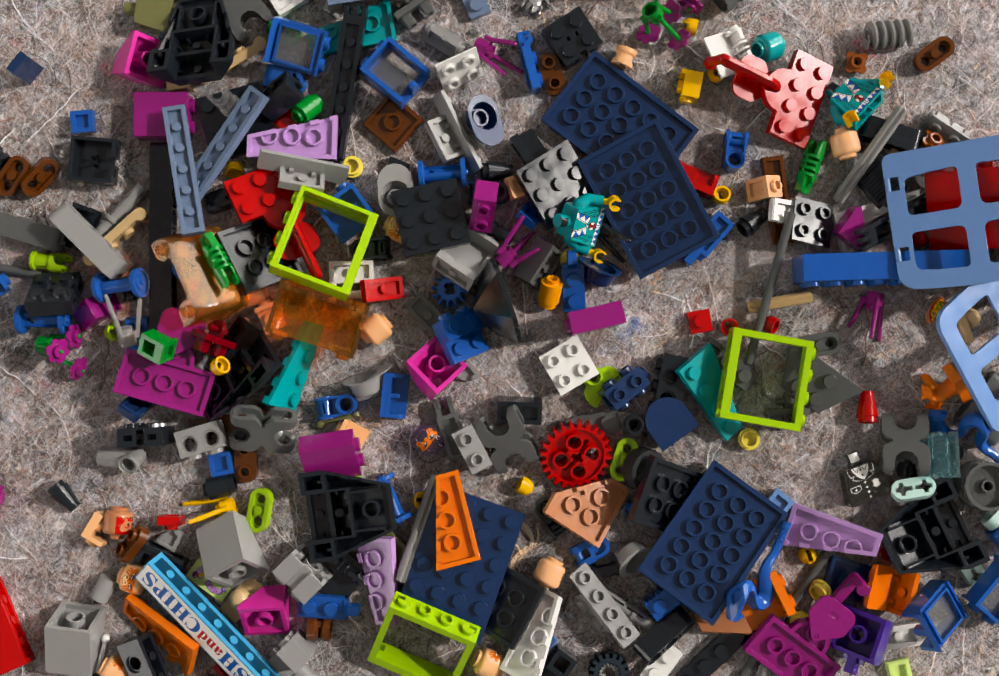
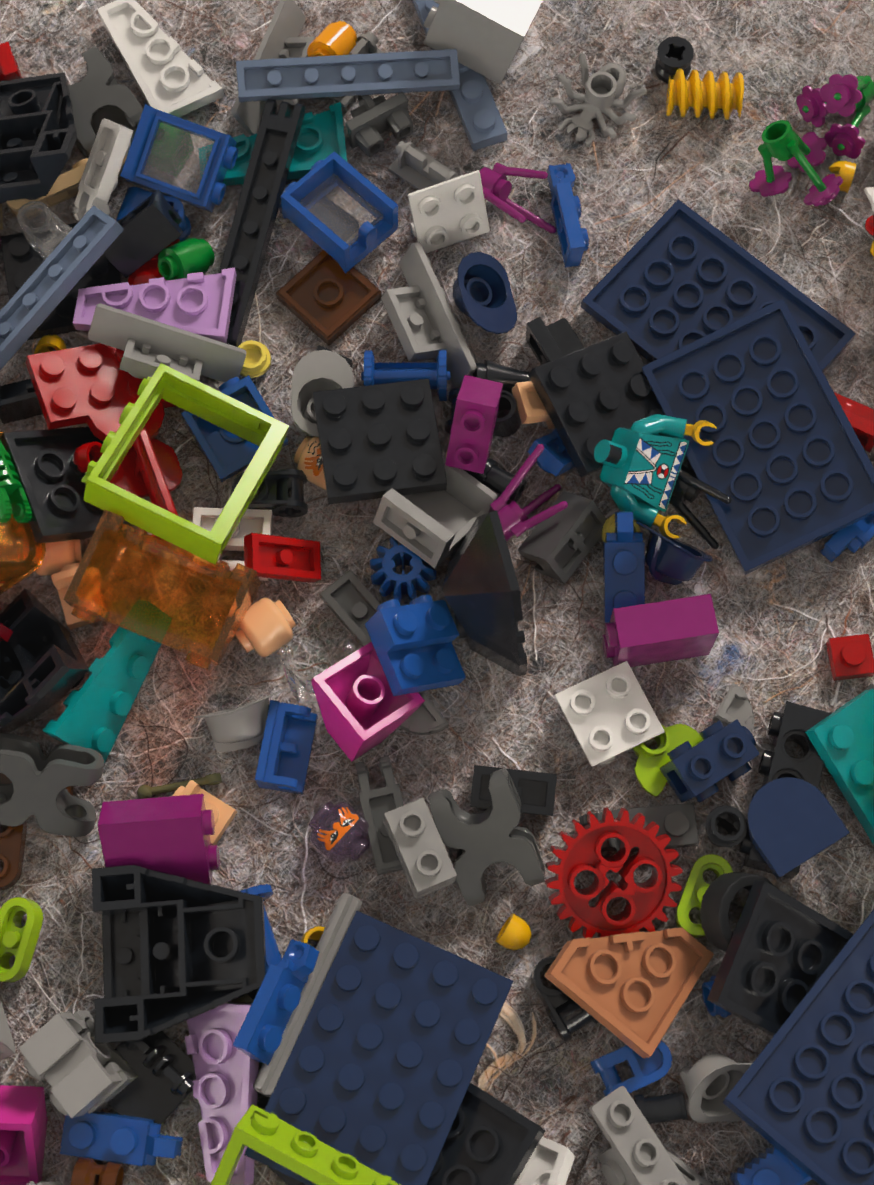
camera: 10 degrees right, 15 degrees down
blue piece [314,394,359,421] -> none
orange wing [436,470,481,571] -> none
light nougat head [533,555,566,591] -> none
reddish brown plate [537,52,566,97] -> none
light orange brick [537,275,563,310] -> none
black piece [542,6,603,71] -> none
light nougat wheel [611,45,637,71] -> none
yellow brick [676,68,704,105] -> none
none -> white hinge [72,118,134,221]
none -> red hinge [73,441,103,474]
none -> blue hinge [233,939,319,1065]
none -> light grey tile [712,683,755,733]

